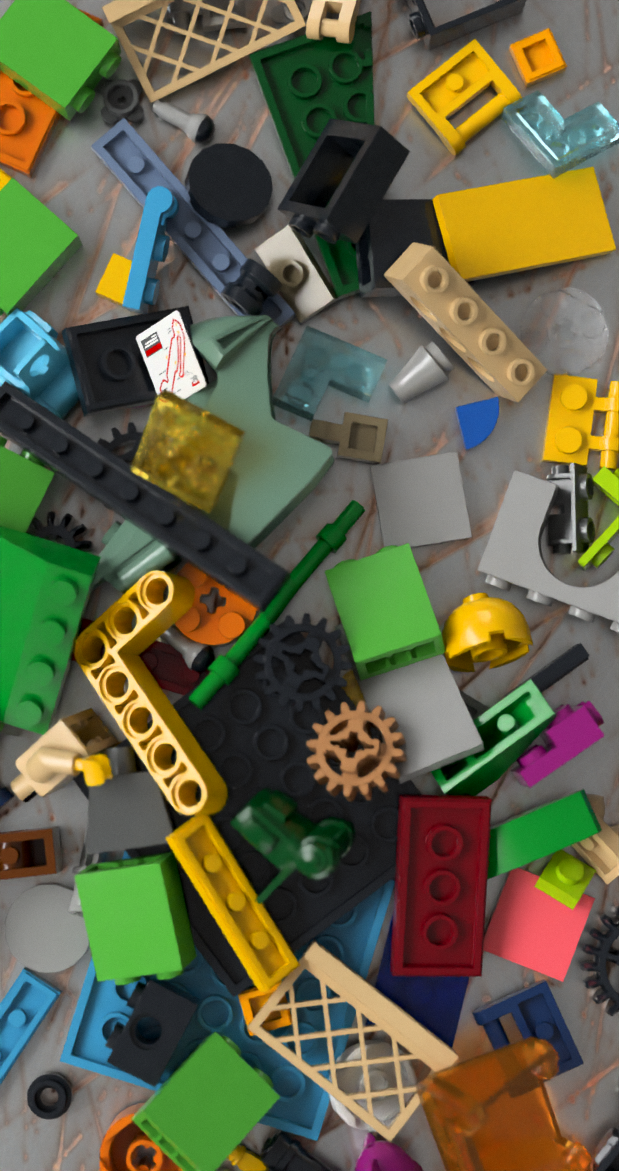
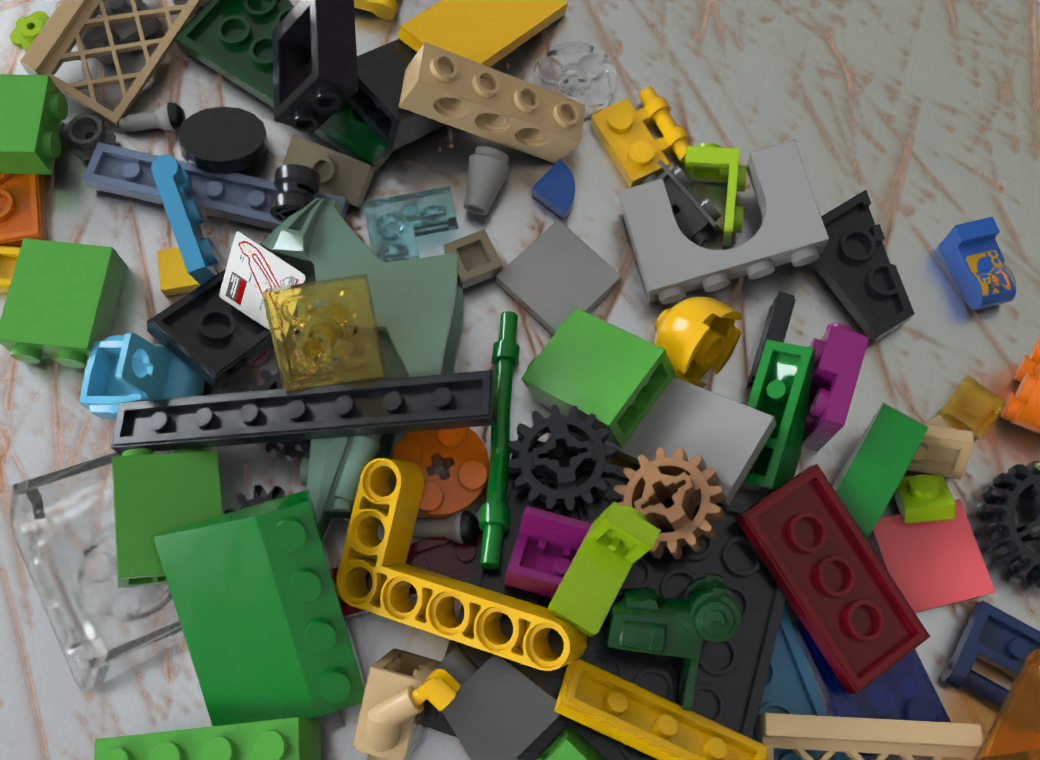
camera: 35 degrees left, 15 degrees down
none -> magenta bracket [504,506,592,598]
none -> lime bracket [548,501,661,637]

